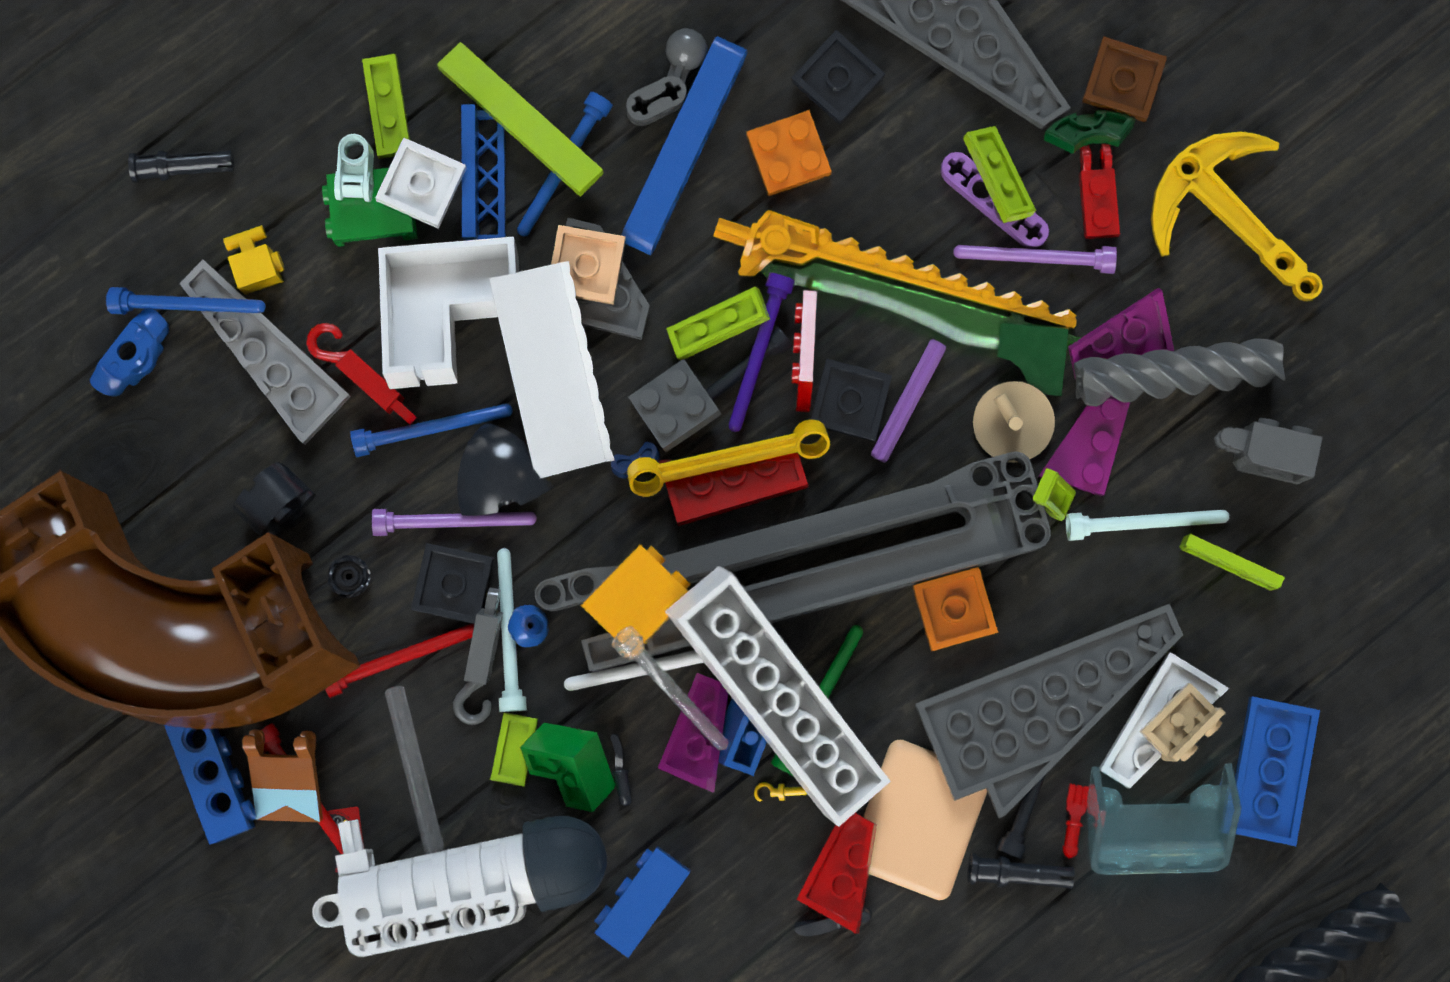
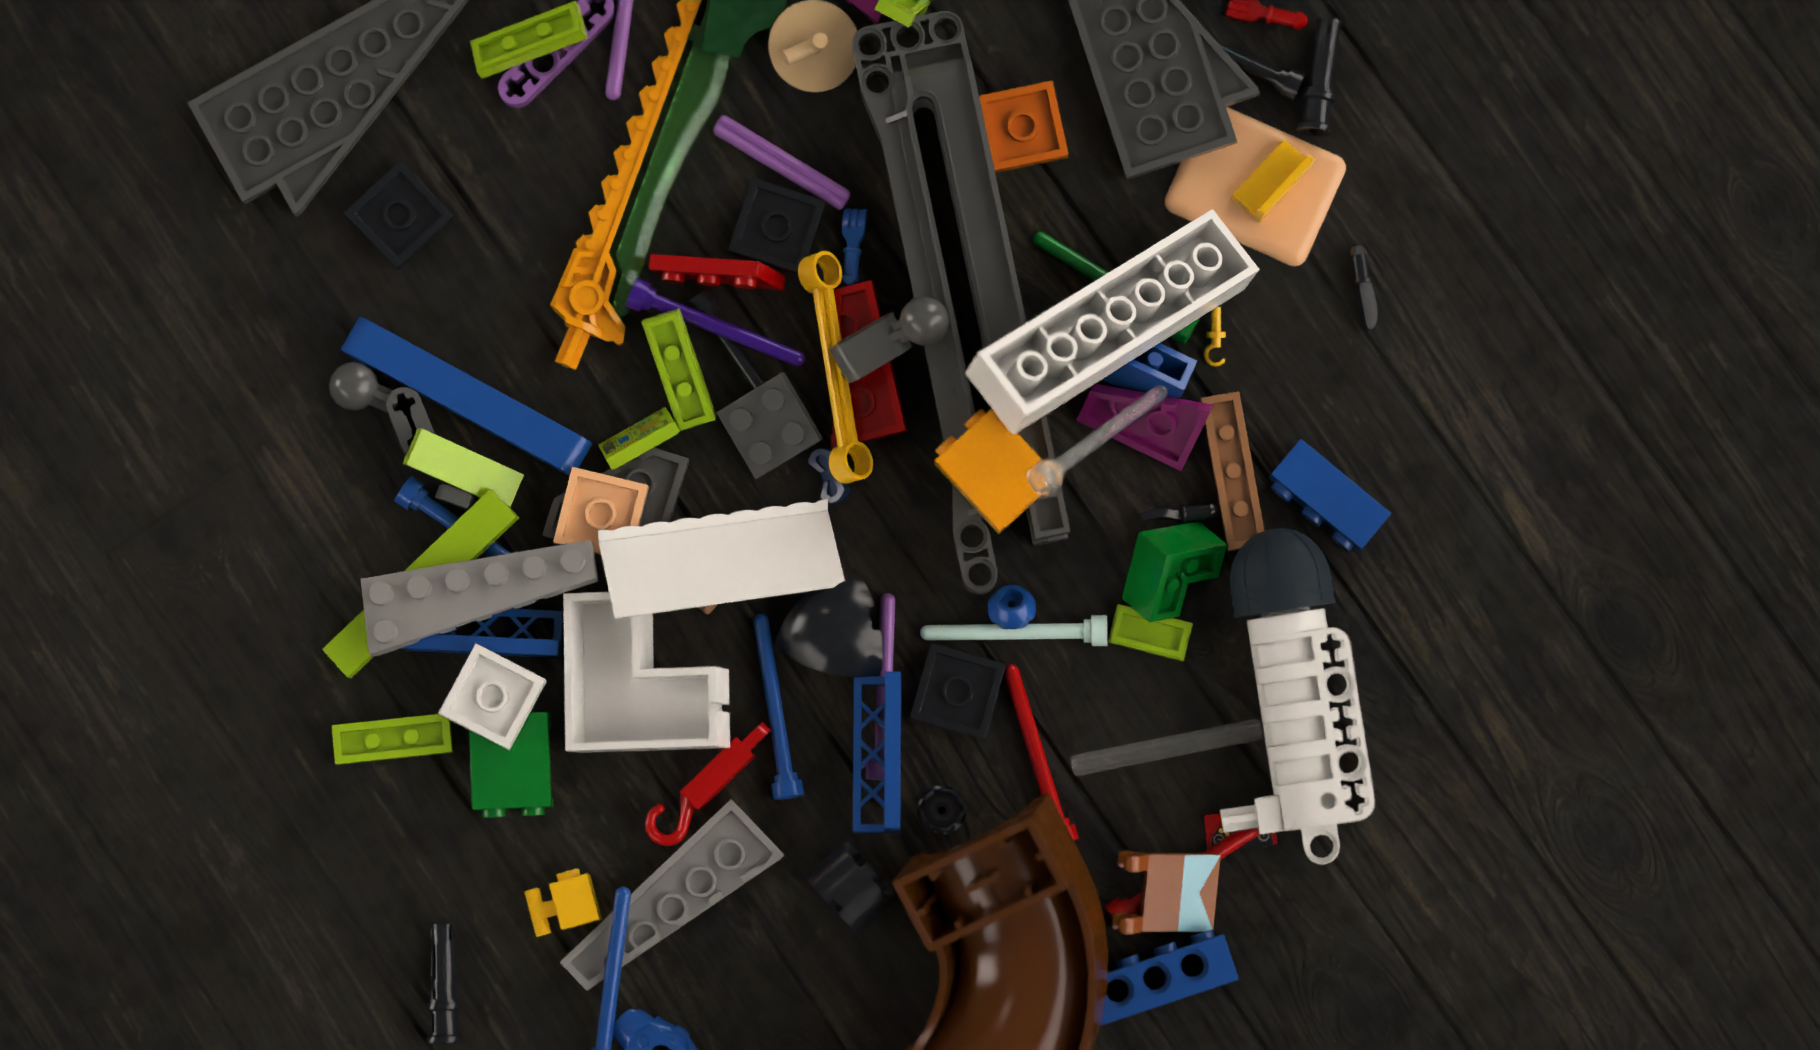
camera: 85 degrees left, 0 degrees up
light aqua piece [334,134,374,202] -> none
dark grey piece [453,587,503,725] -> none
white piece [564,650,704,691] -> none
orange plate [746,110,832,197] -> none
red wing [796,813,877,934] -> none
none -> light grey wing [361,540,598,657]
none -> lime tile [402,428,524,507]
none -> dark grey tile [435,483,478,511]
none -> lime tile [598,407,680,470]
none -> dark grey beam [829,296,949,383]
none -> blue piece [841,208,868,287]
none -> blue fence [853,672,901,834]
none -> medium nougat plate [1200,391,1264,552]
none -> yellow panel [1231,139,1315,223]

